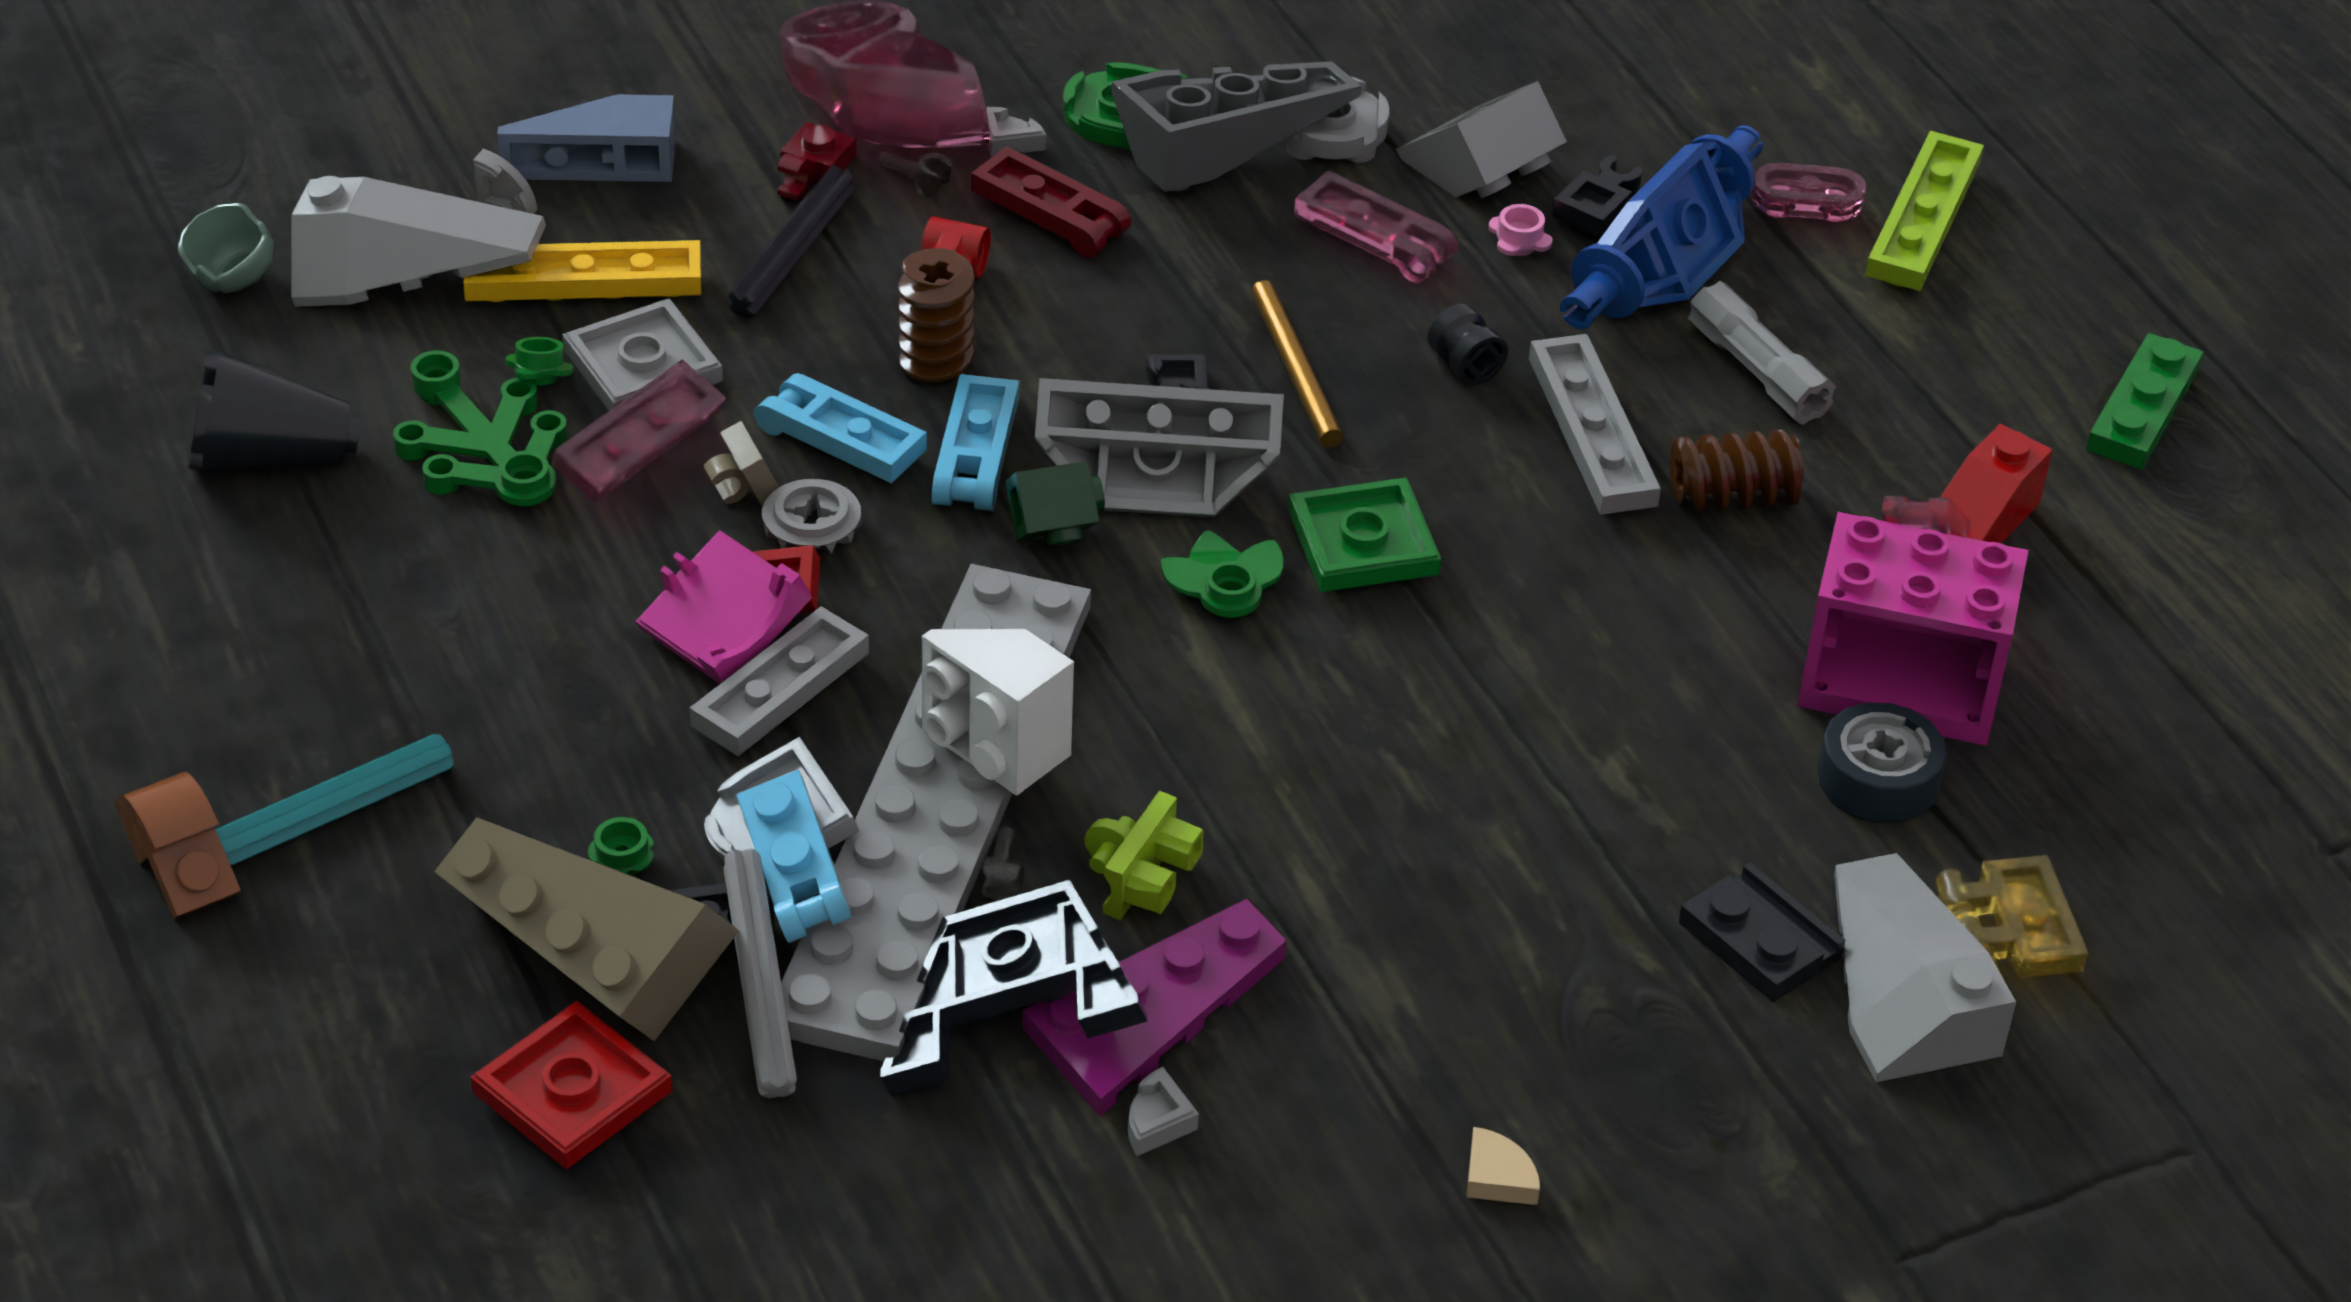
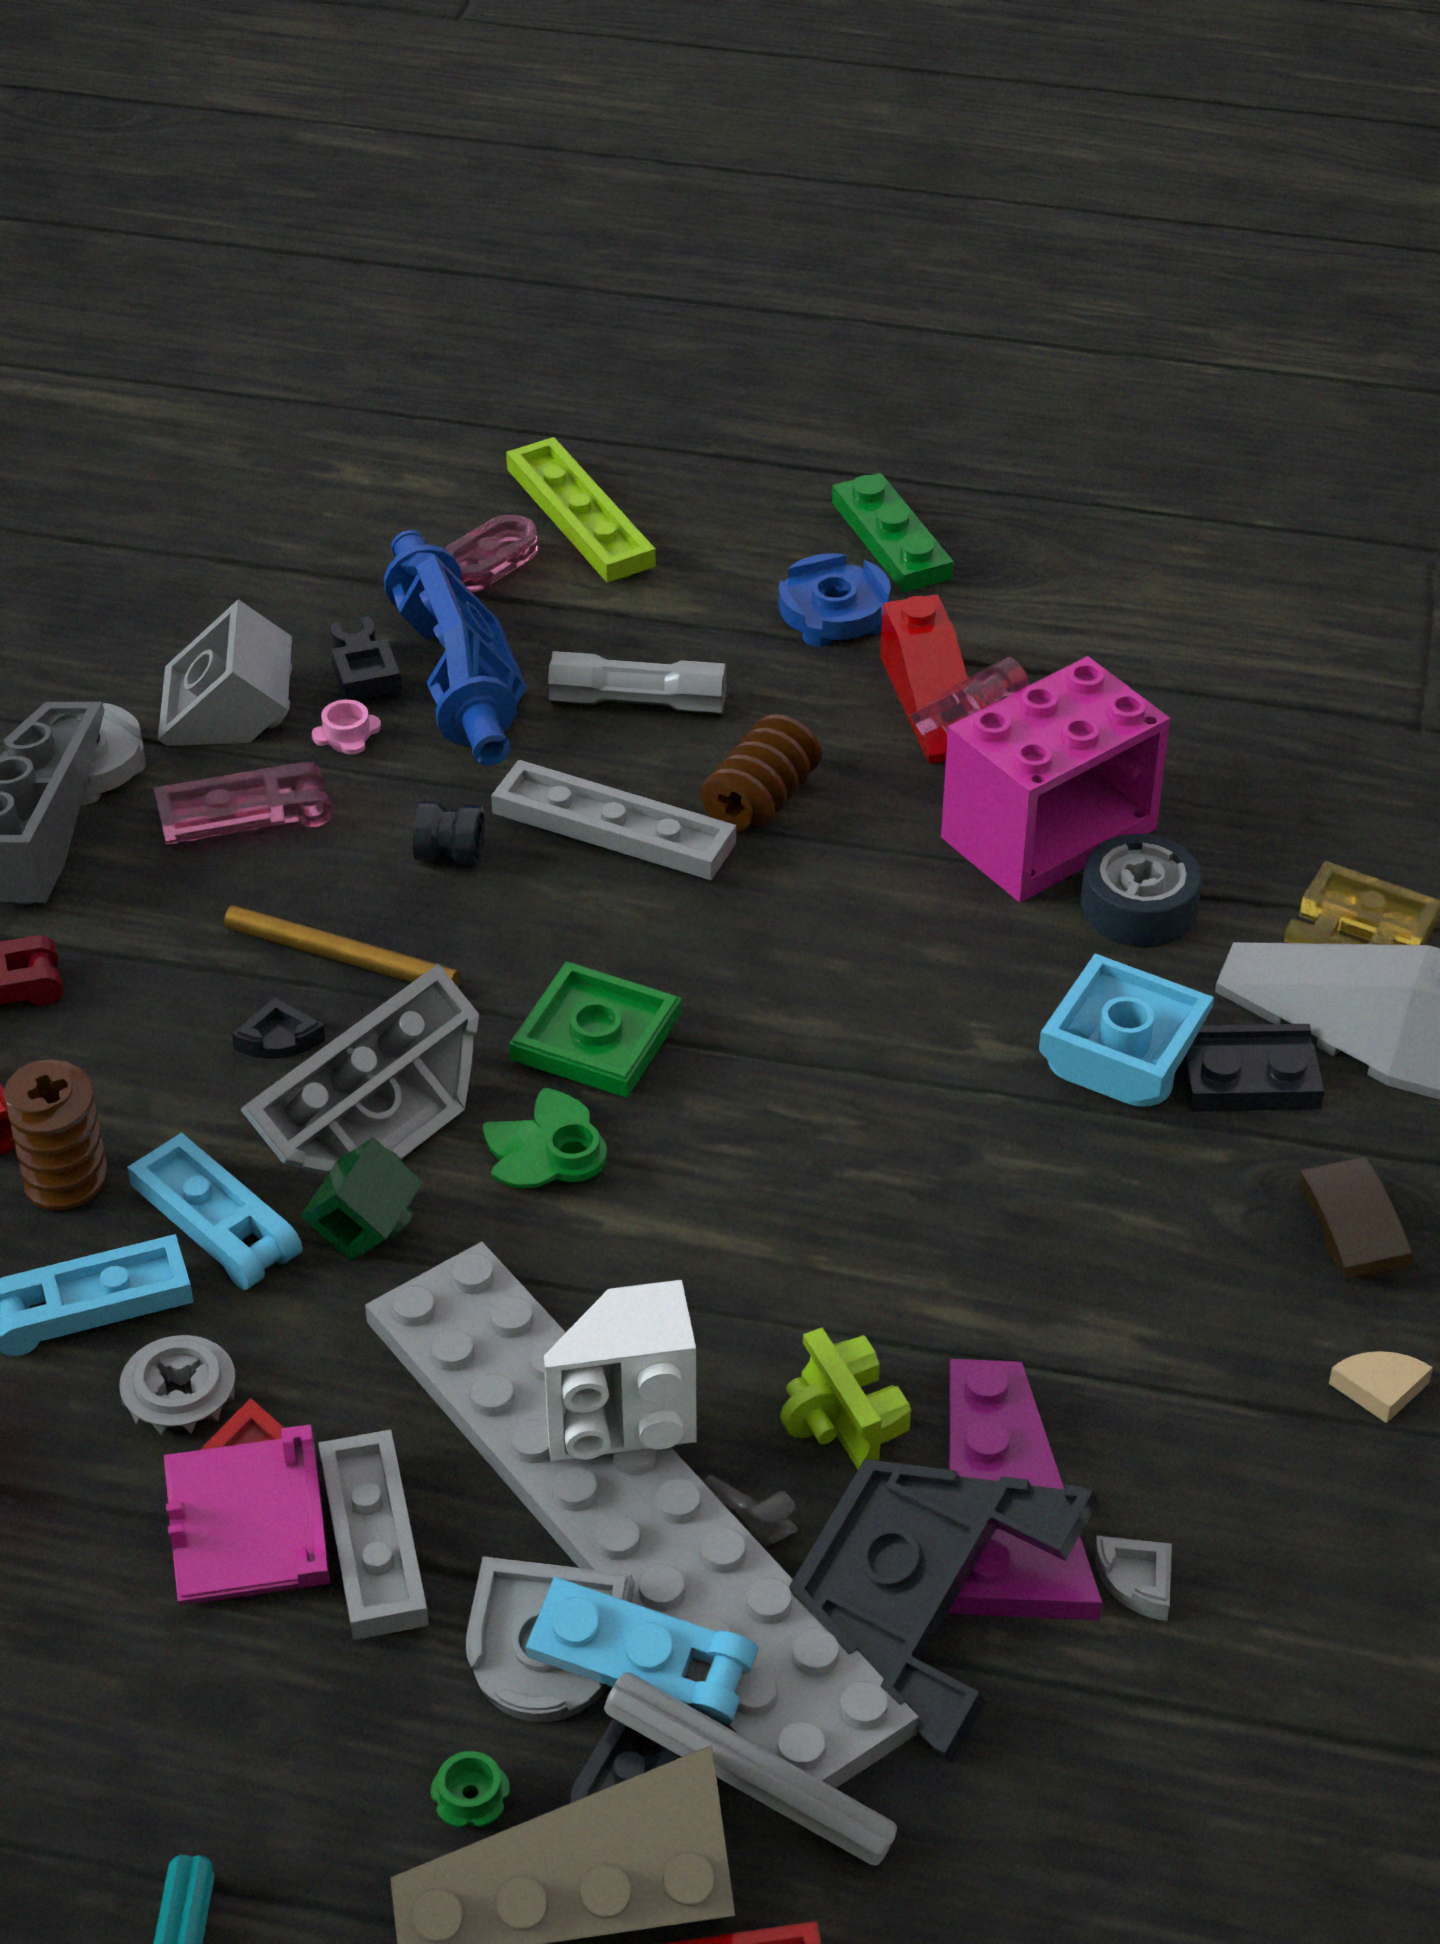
camera: 50 degrees left, 0 degrees up
dark tan tile [704,421,779,508] -> none
none -> blue plate [778,553,891,647]
none -> medium azure slope [1039,954,1214,1107]
none -> dark brown slope [1300,1157,1413,1279]

